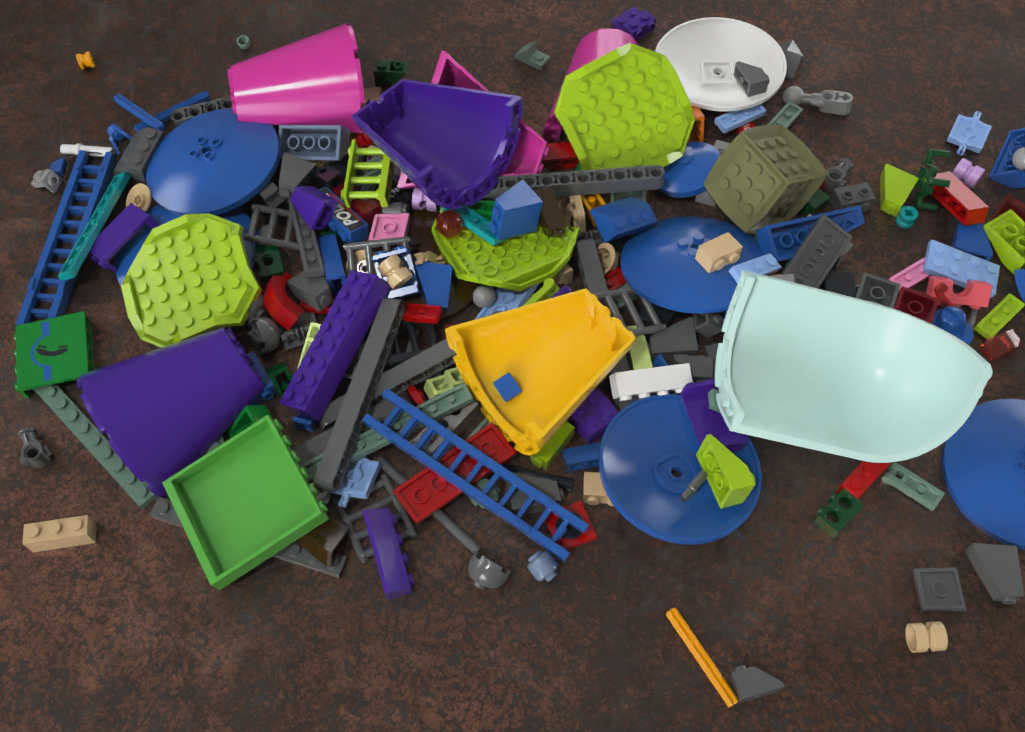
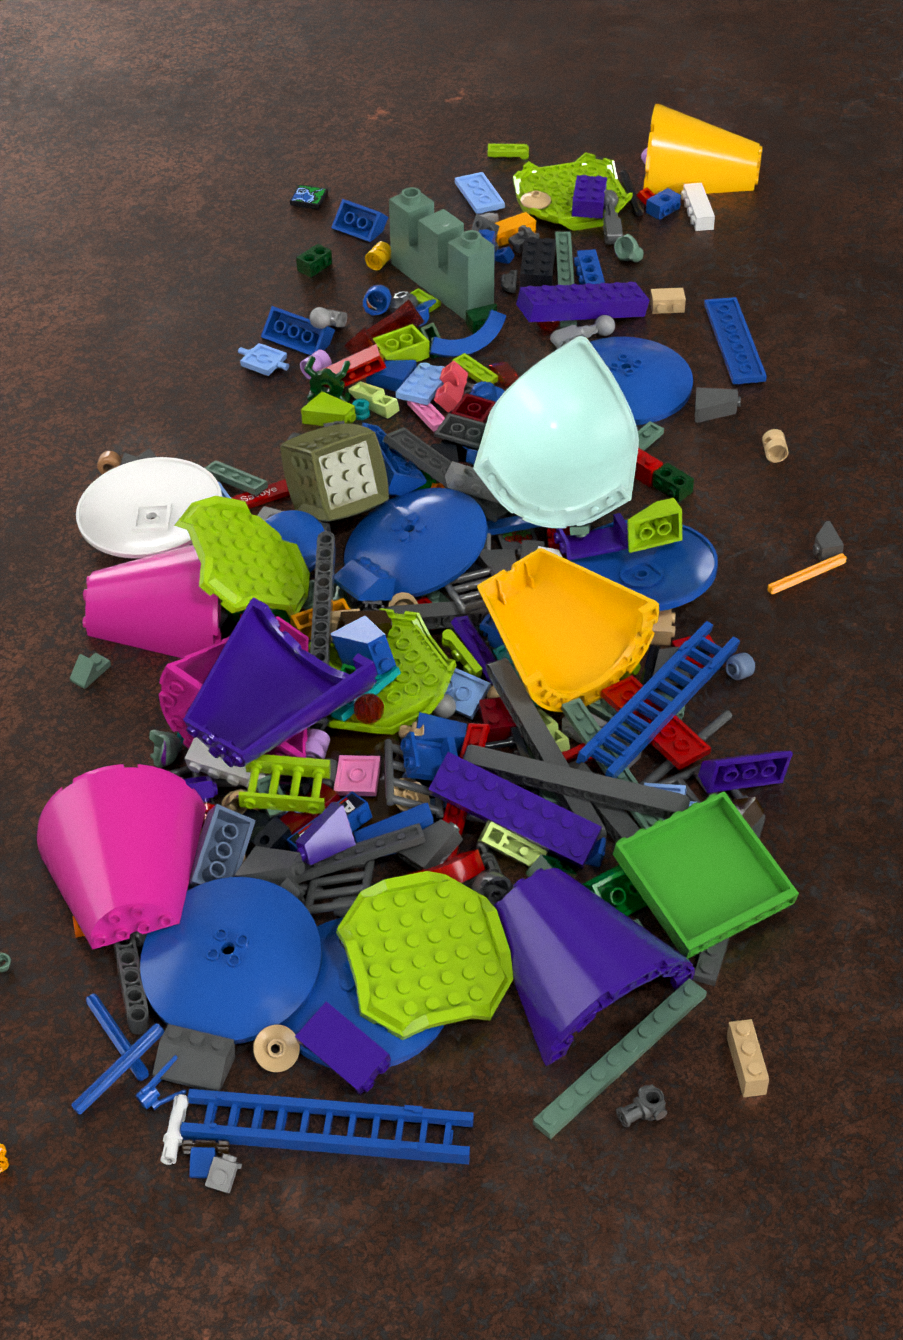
camera: 90 degrees left, 15 degrees down
green panel [14,311,94,399] -> none
teal tile [58,172,131,281] -> none
tan wheel [377,254,413,290] -> none
dark grey cylinder [468,550,512,591] -> none
blue slope [493,372,522,402] -> none
dark purple plate [611,7,656,40] -> none
flat silver pin [680,470,708,502] -> none
tan brick [695,232,743,273] -> none
light blue plate [729,253,782,283] -> none
dark grey slope [733,61,770,97] -> none
light grey beam [783,86,853,115] -> none
dark grey tile [912,567,967,612] -> none
clear red arm [934,282,953,309] -> none
none -> medium nougat head [97,451,121,475]
none -> yellowish green slope [348,381,400,419]

